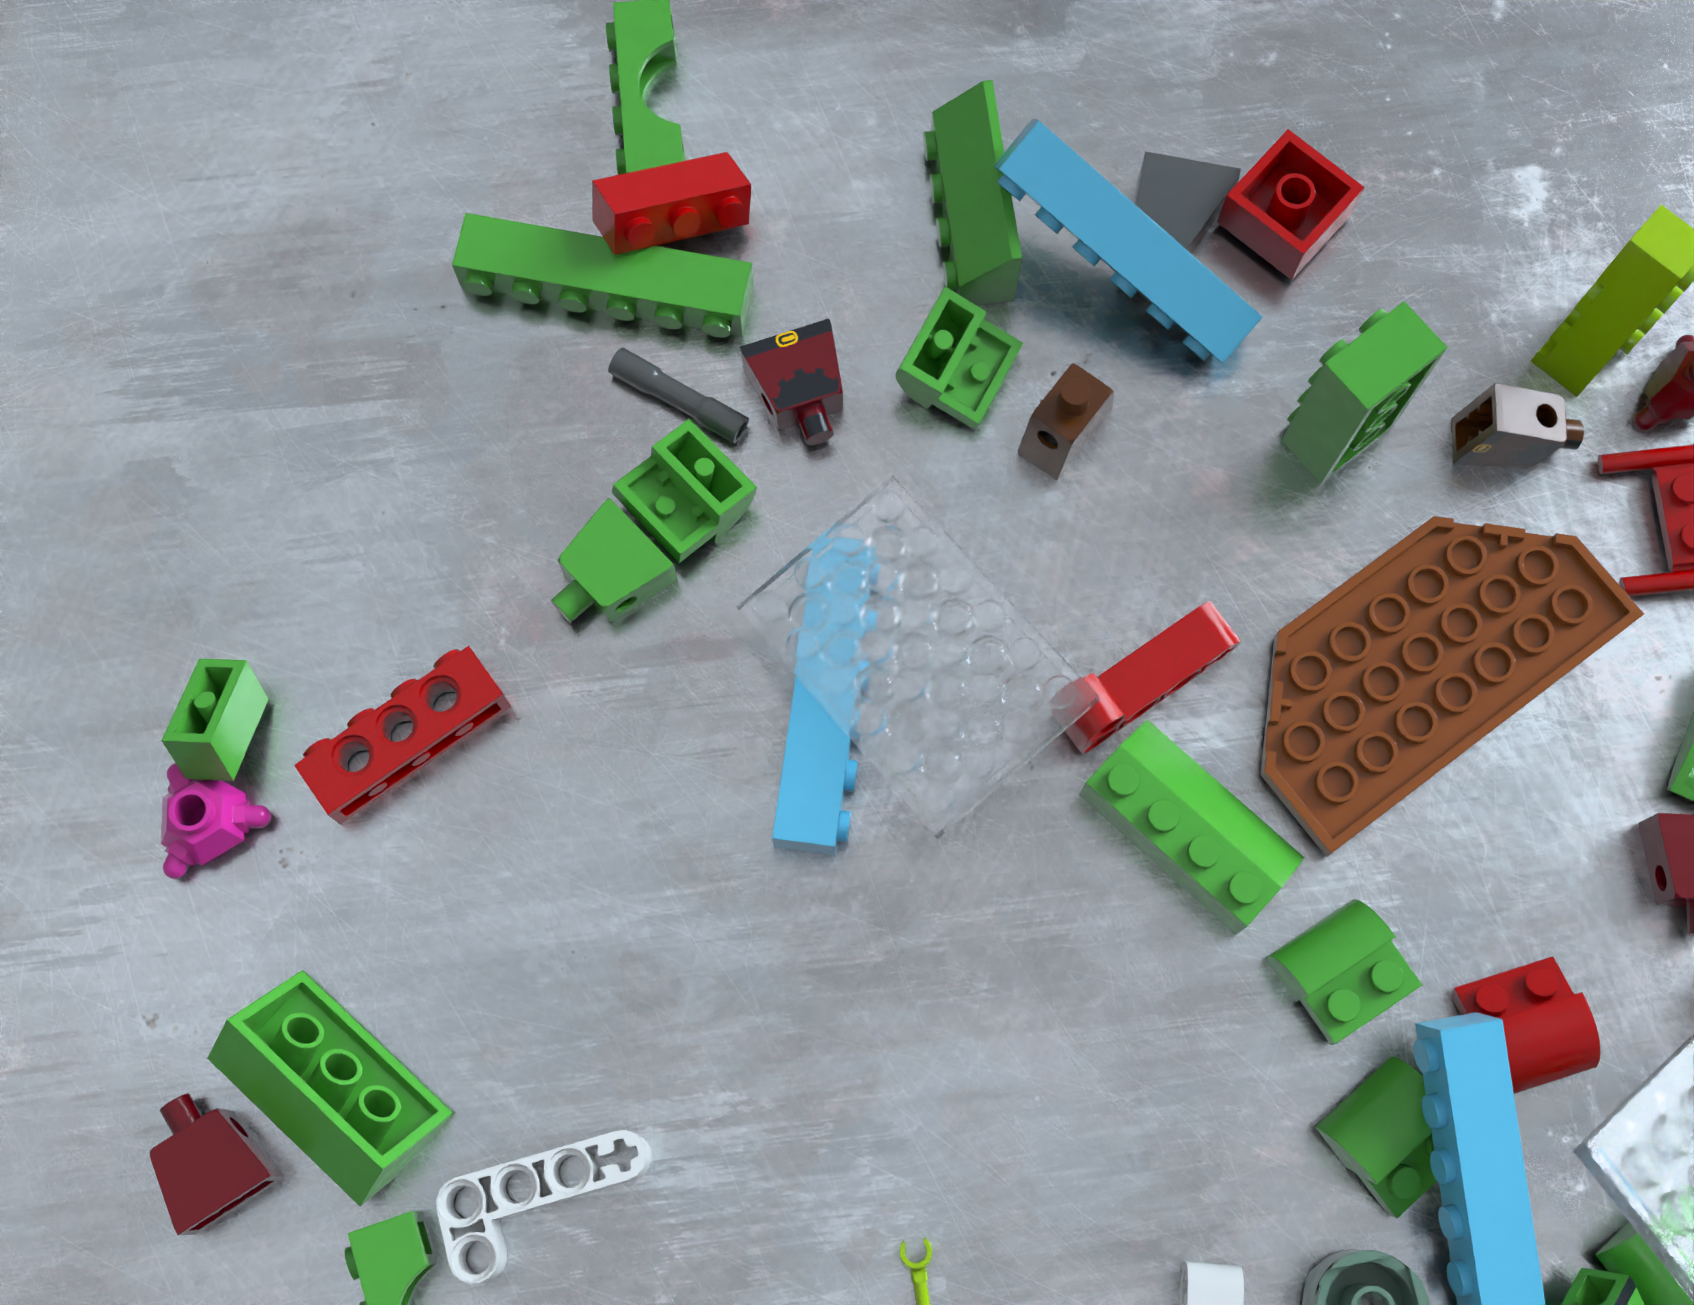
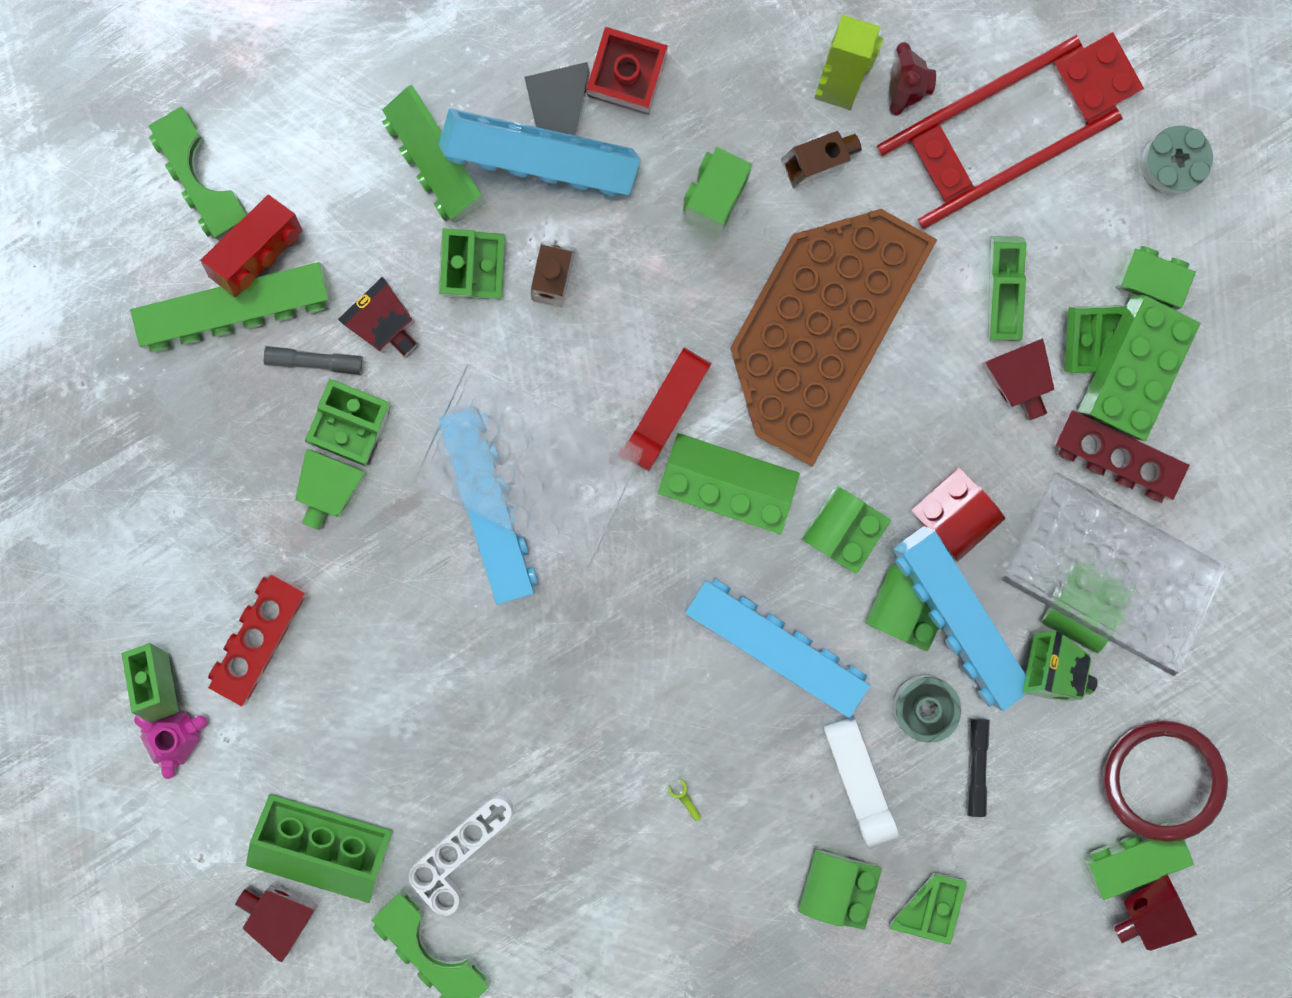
camera: 30 degrees left, 15 degrees up
none -> medium azure brick [685,579,871,718]

